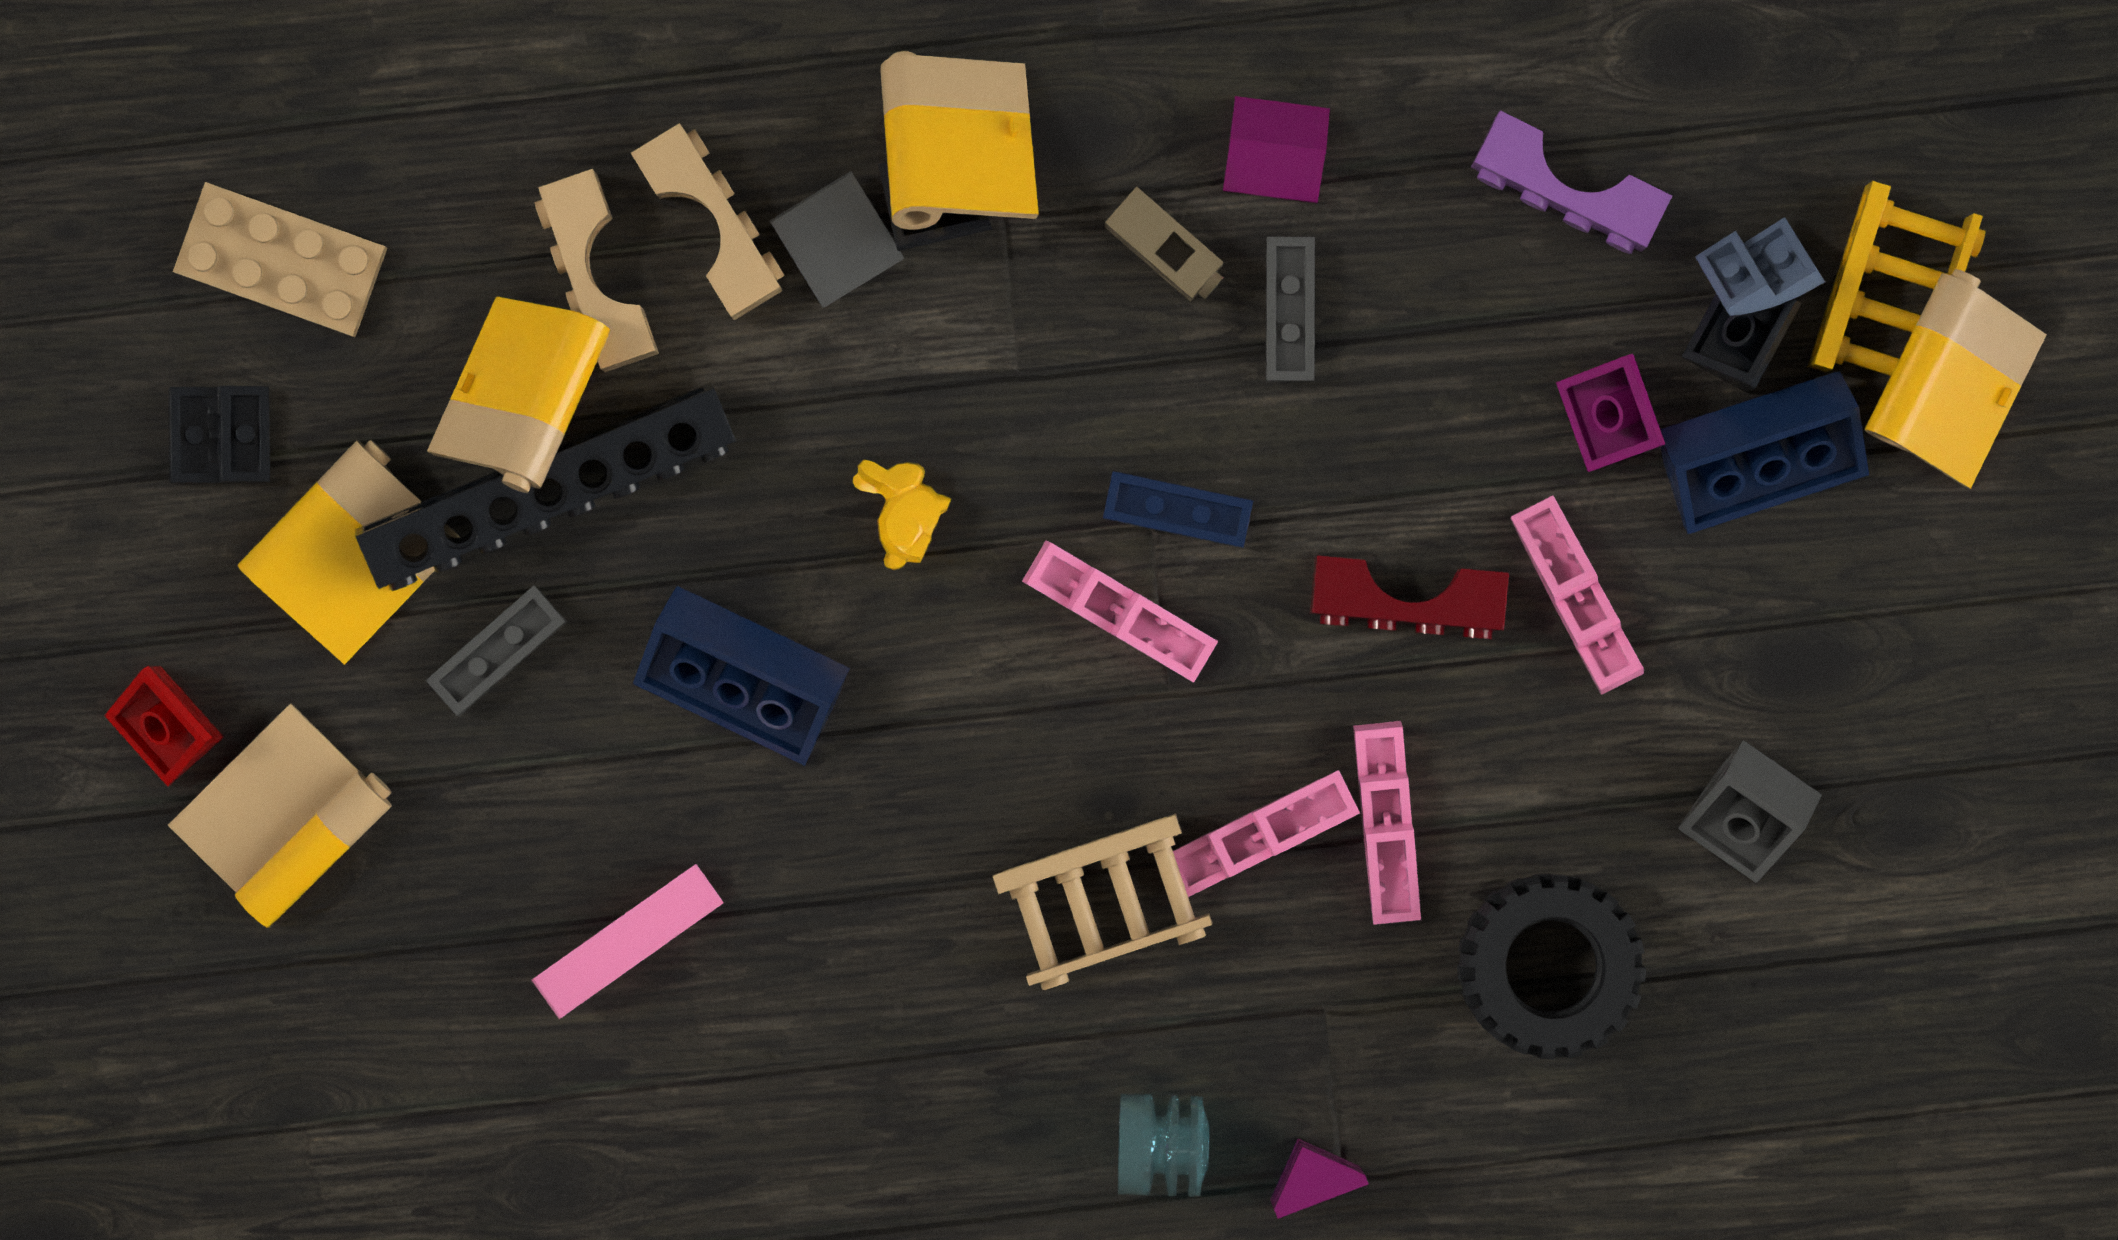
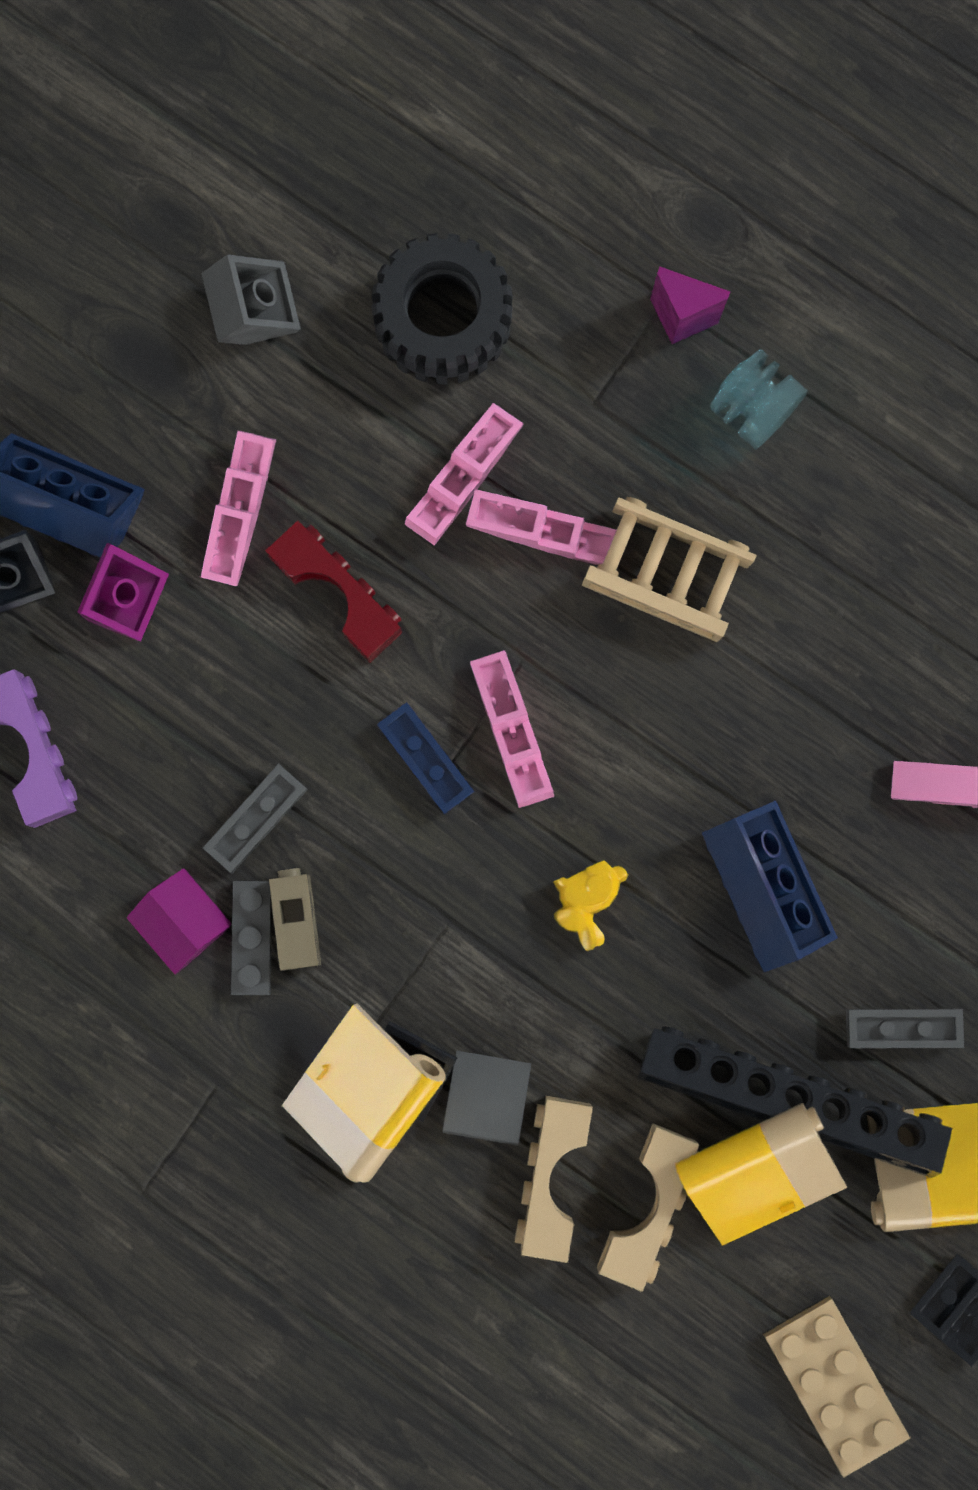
camera: 145 degrees left, 5 degrees down
none -> dark grey plate [231,881,272,995]

